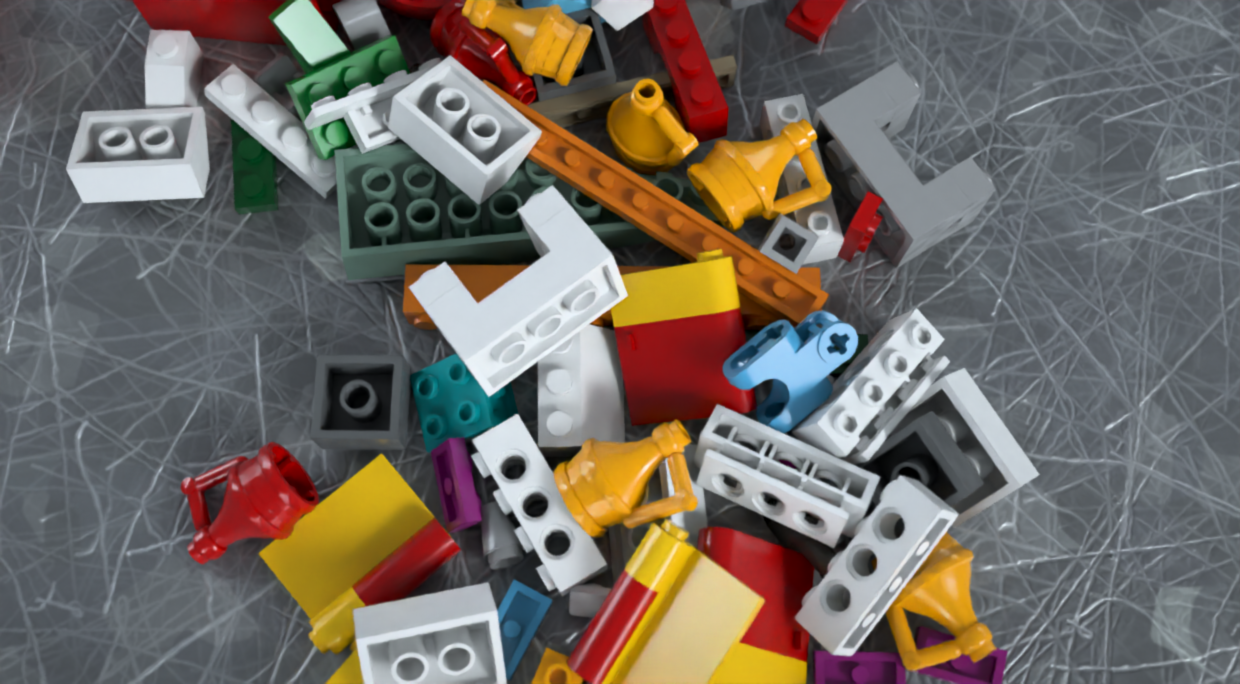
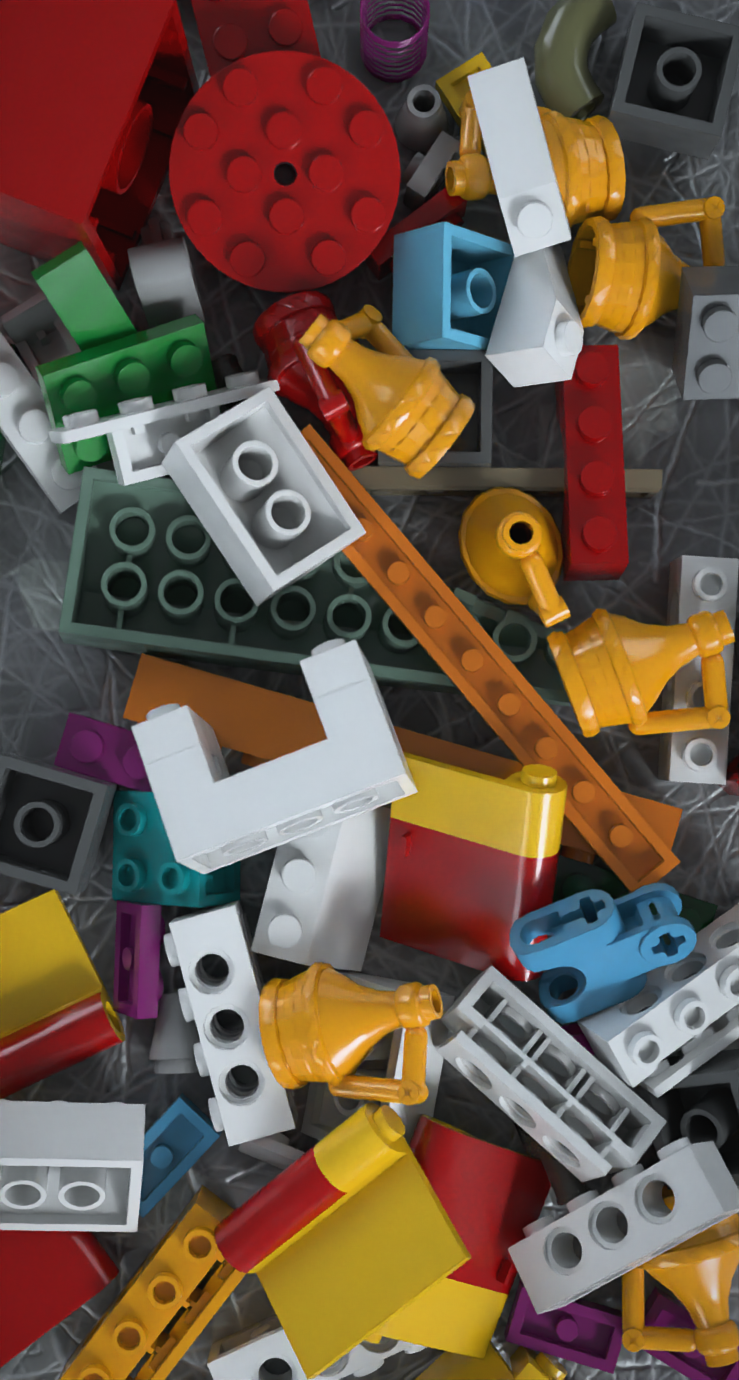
camera: 15 degrees right, 15 degrees up
light grey plate [758,213,819,273] -> none
none -> magenta plate [54,712,153,792]

